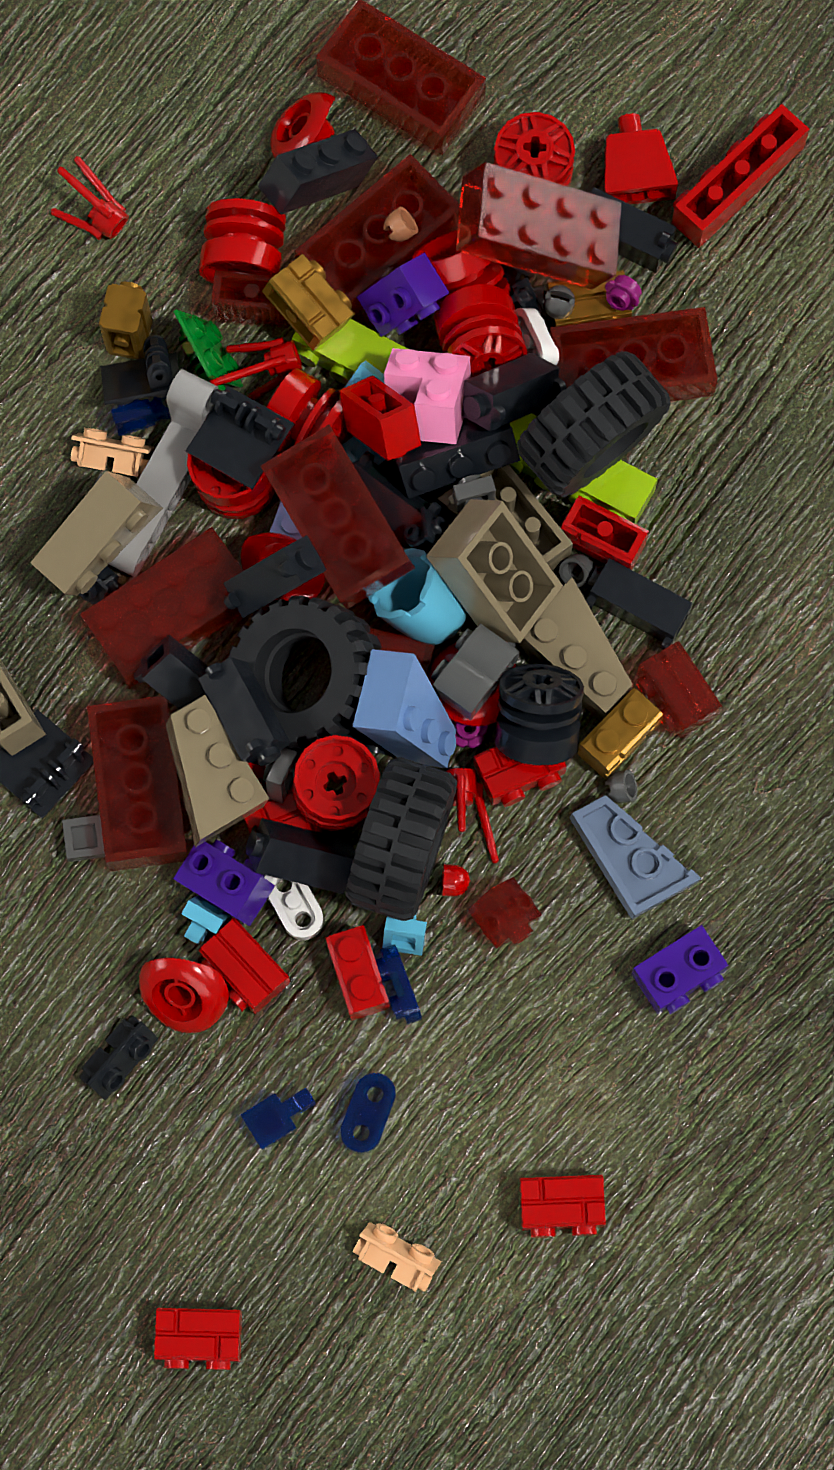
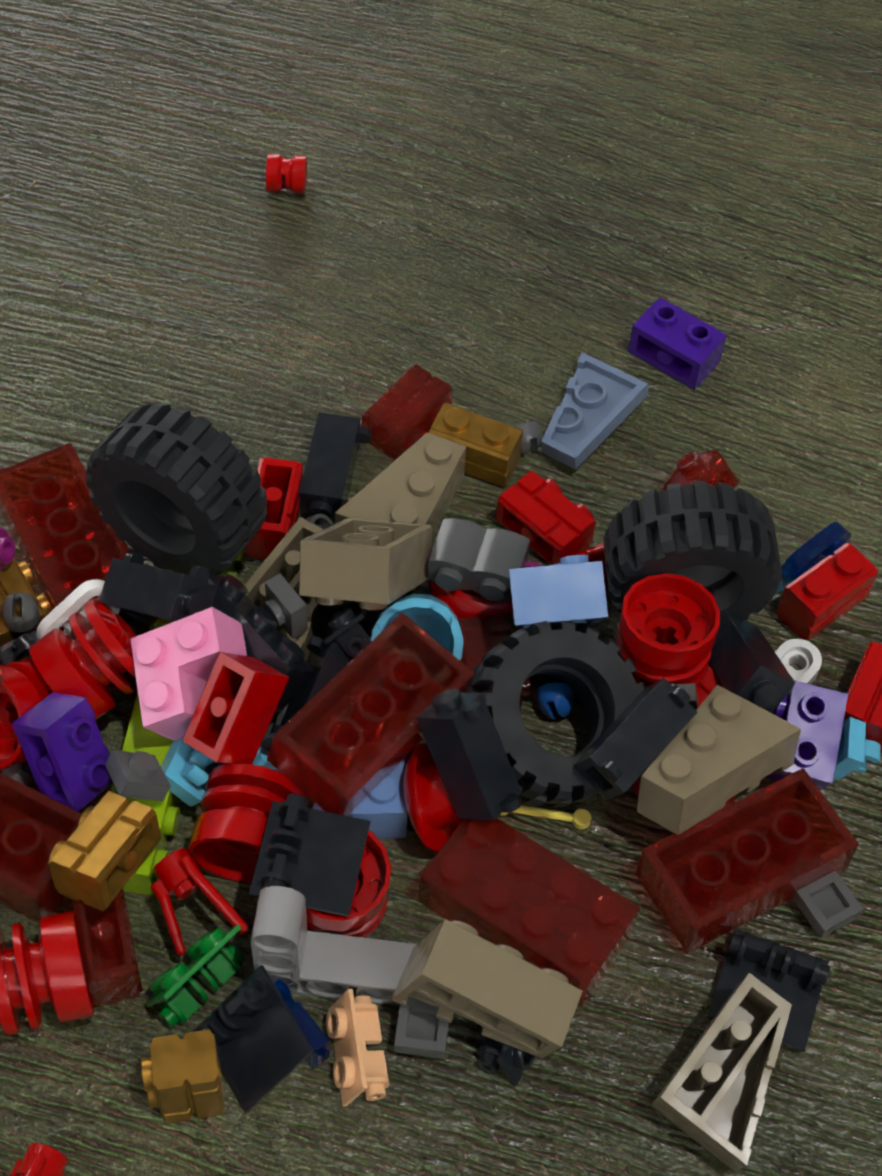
camera: 115 degrees left, 20 degrees down
black brick [133,634,213,709] -> none
black wheel [495,664,584,765] -> none
none -> dark grey plate [105,750,171,802]

